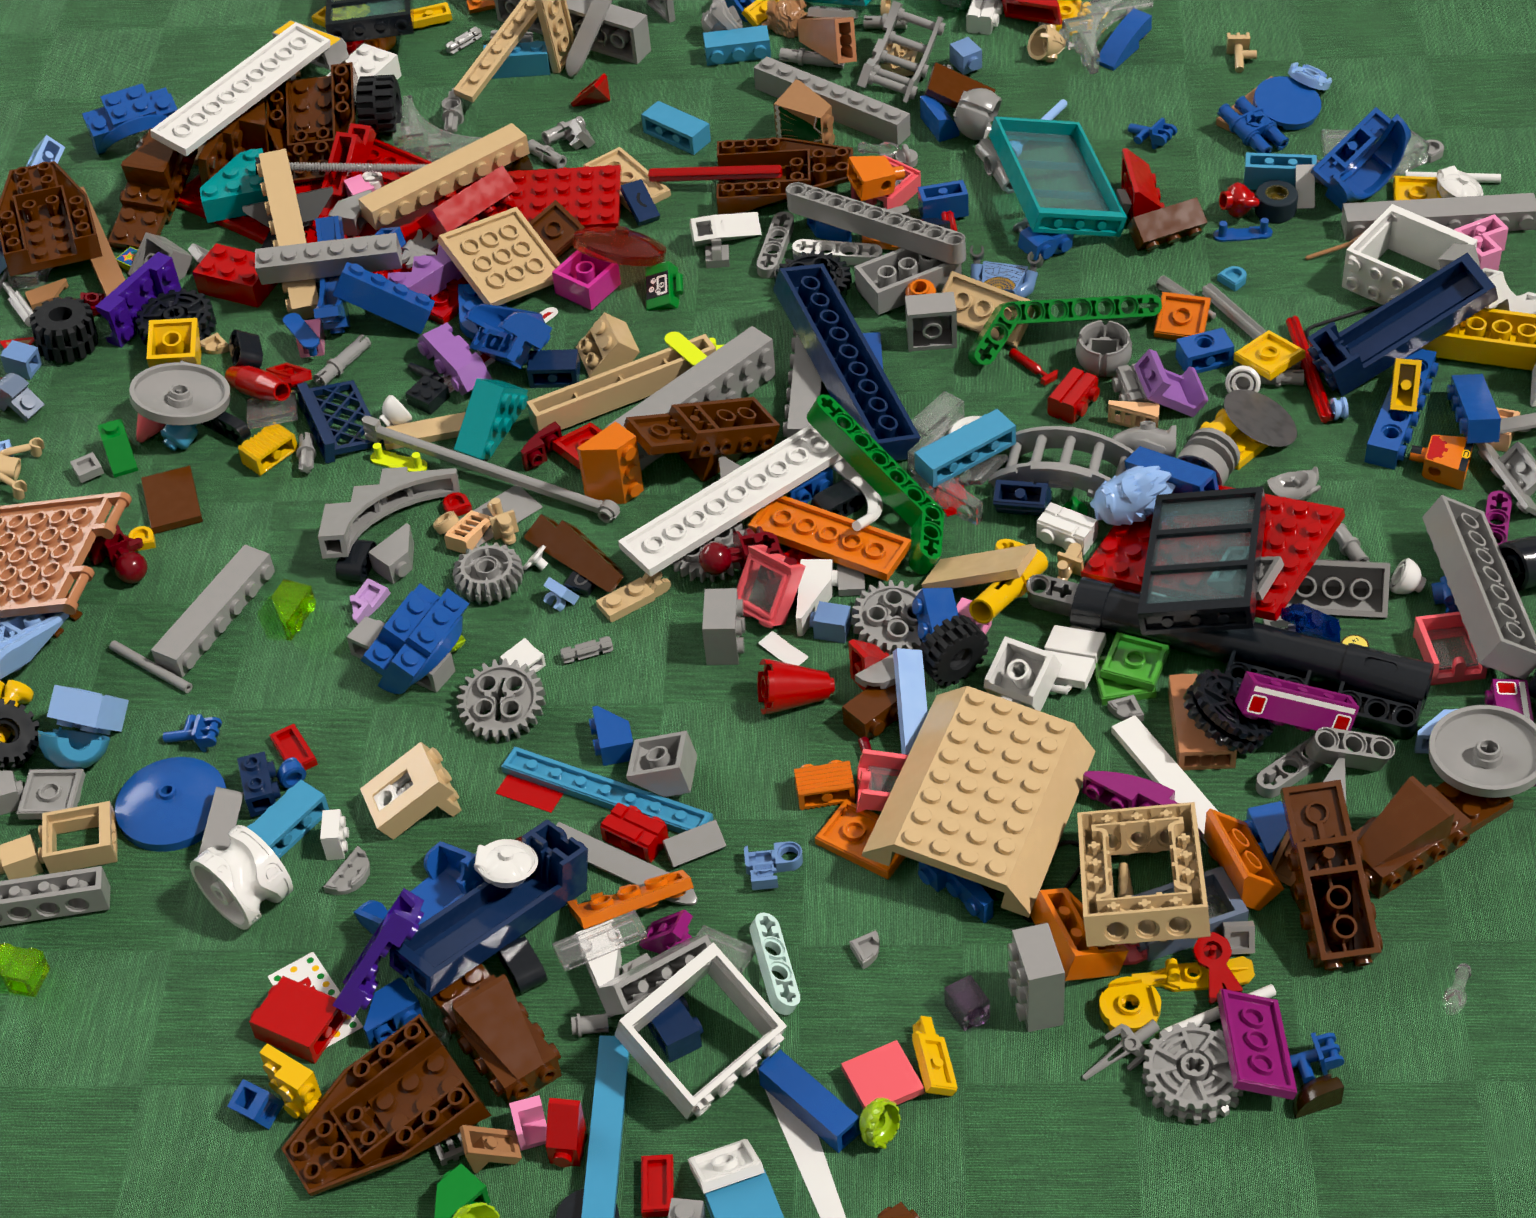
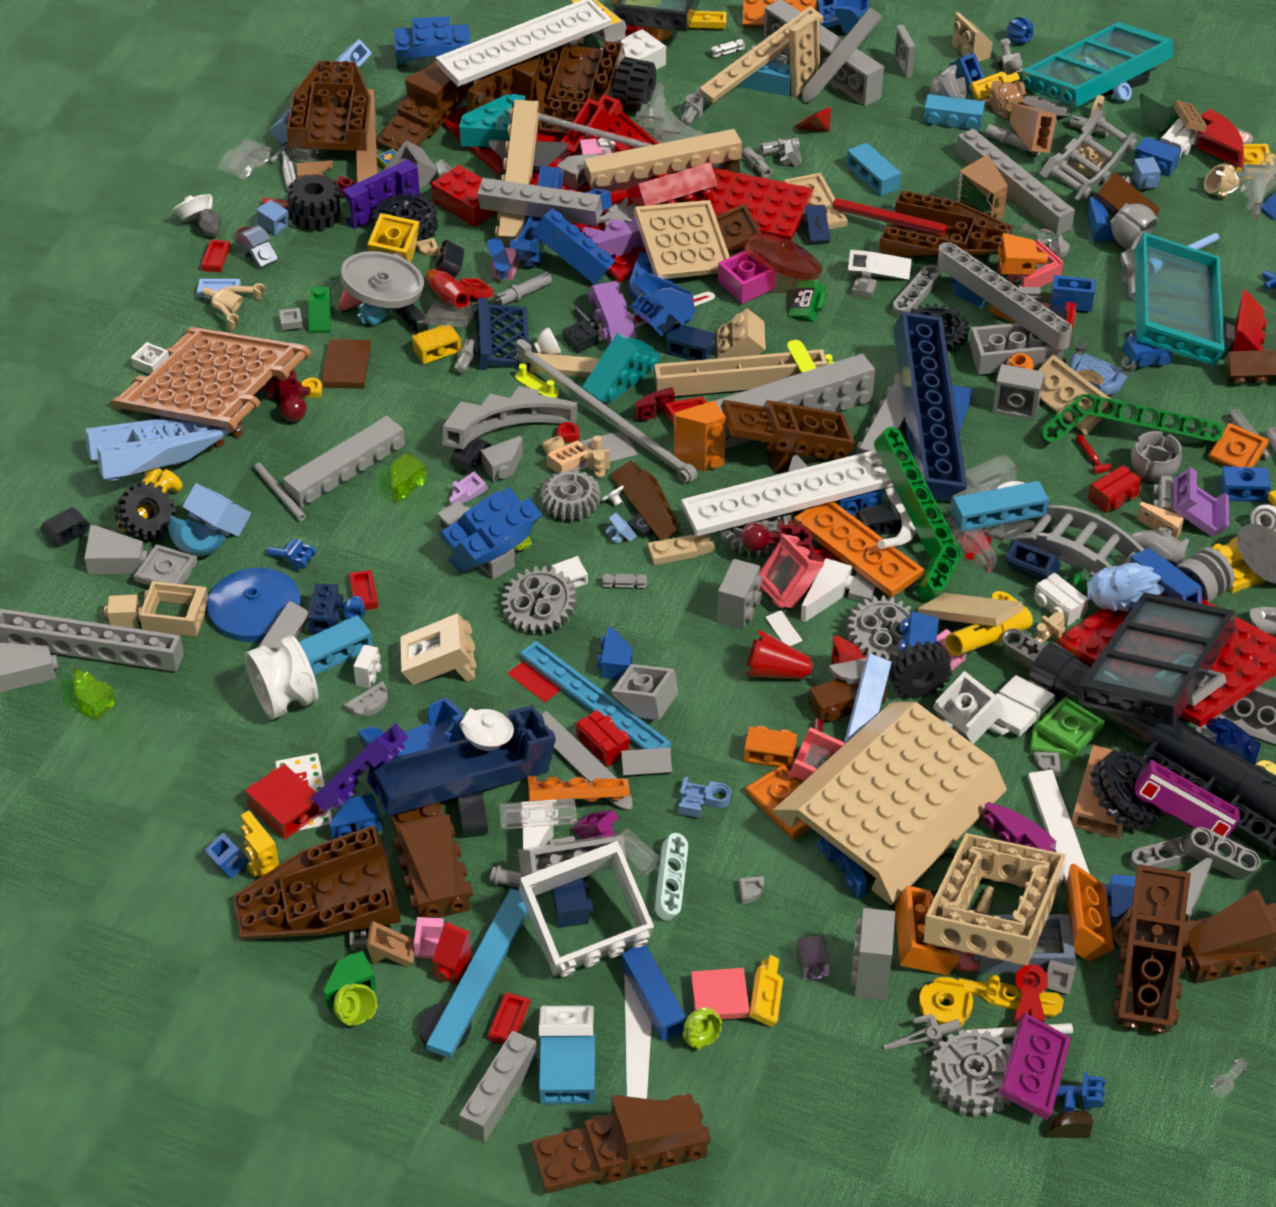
camera: 15 degrees right, 0 degrees up
white beam [792,239,883,265] -> none
medium blue brick [809,601,851,643] -> none
none -> blue brick [1133,136,1181,177]

